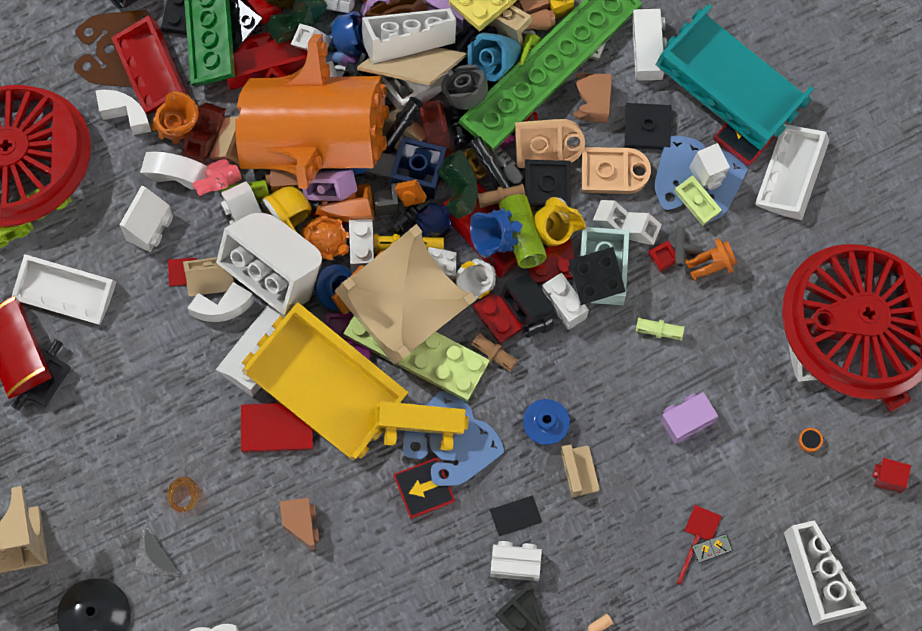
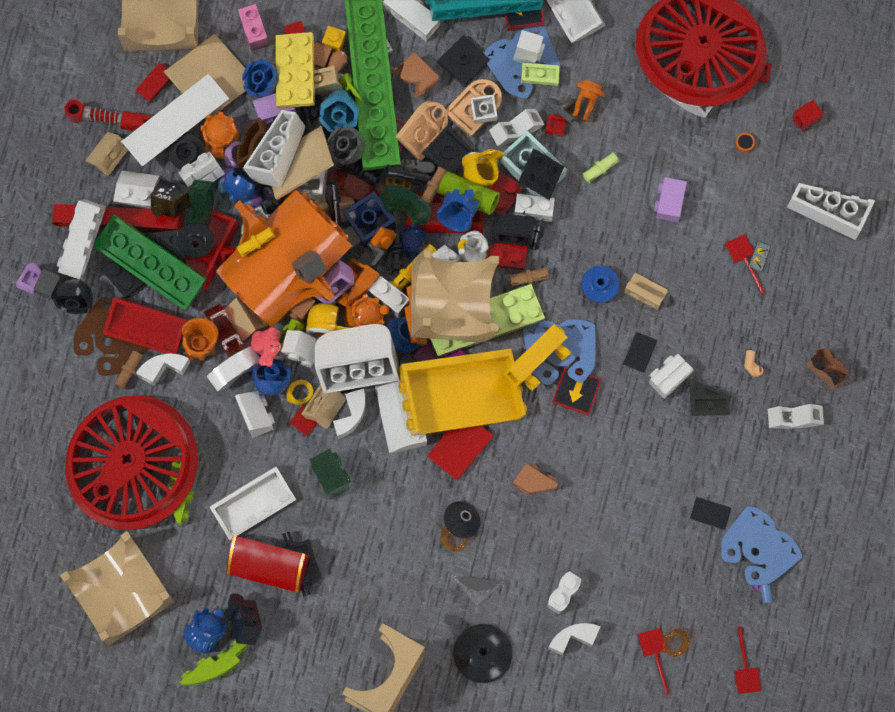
camera: 50 degrees left, 5 degrees up
white panel [291,24,332,51] -> none
none -> medium nougat pin [114,351,143,390]
none -> black piece [176,222,214,258]
none -> yellow pin [237,226,276,257]
none -> blue cylinder [252,359,291,395]
none -> yellow piece [286,380,314,405]
none -> dark grey panel [292,251,326,283]
none -> clear green brick [309,449,351,500]
none -> black dish [443,501,481,538]
none -> white piece [470,95,497,124]

